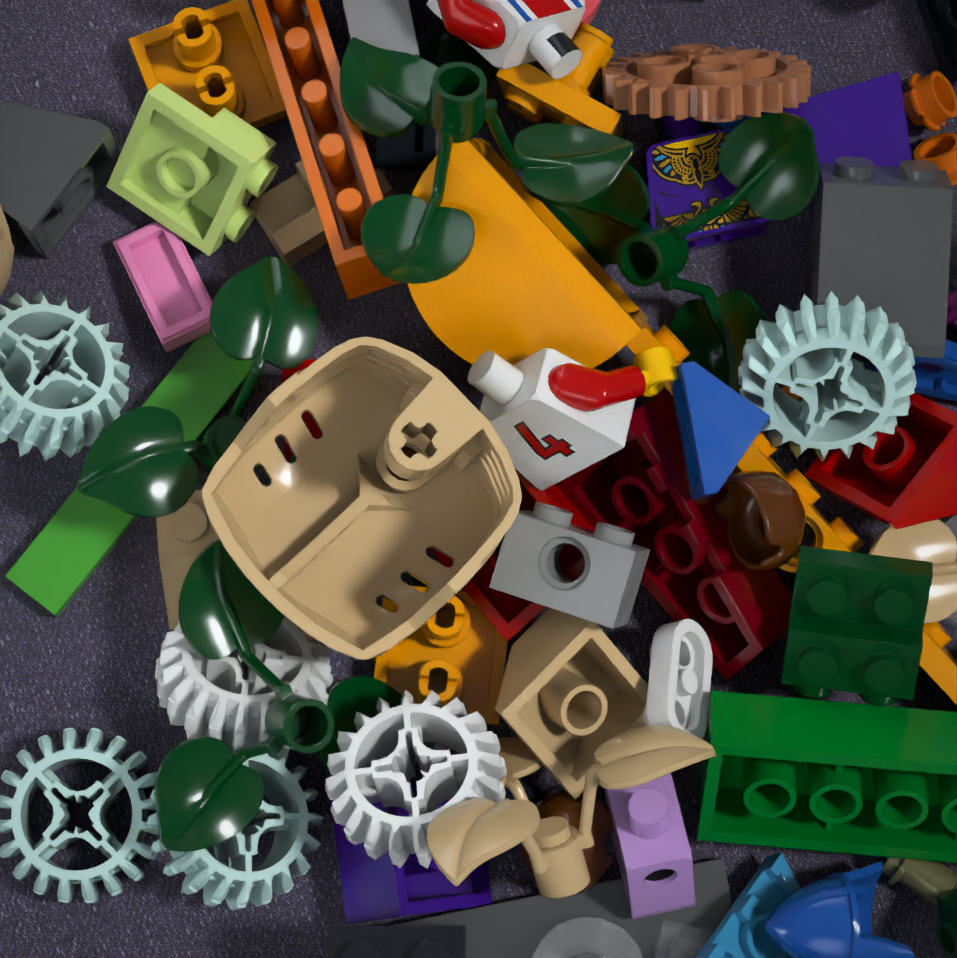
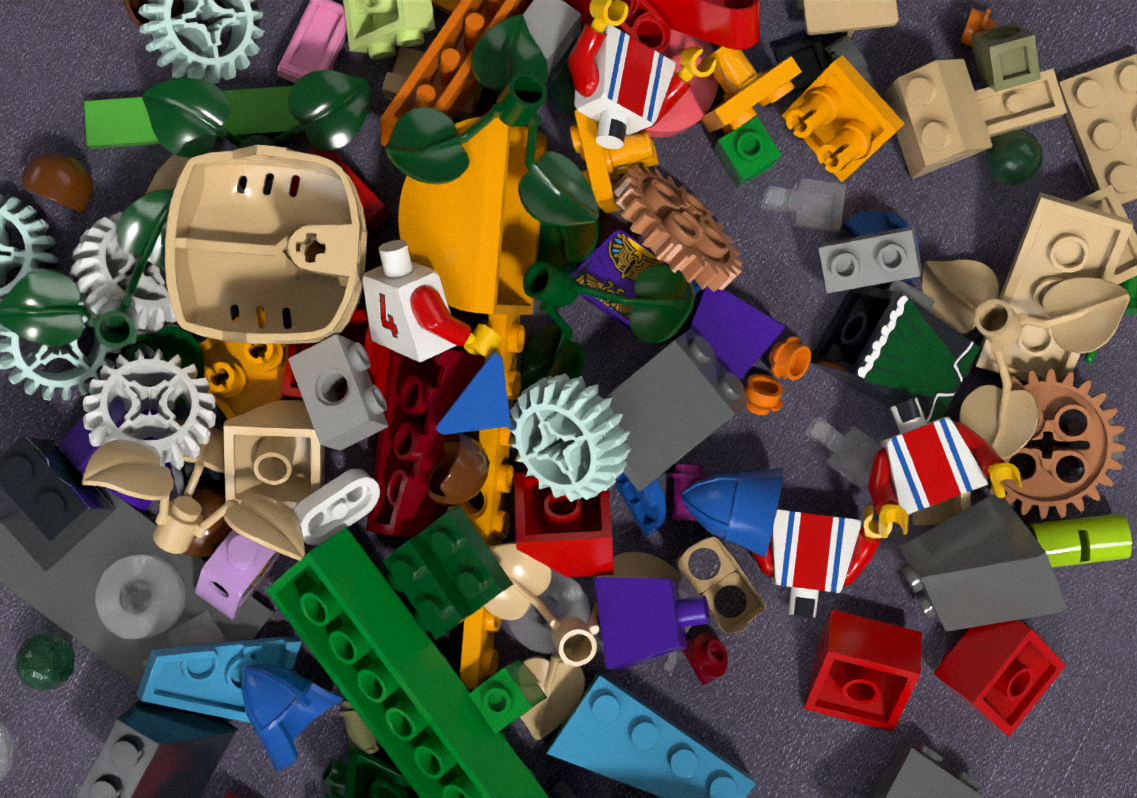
camera: 50 degrees right, 5 degrees up
none -> reddish brown hair [21,152,94,212]

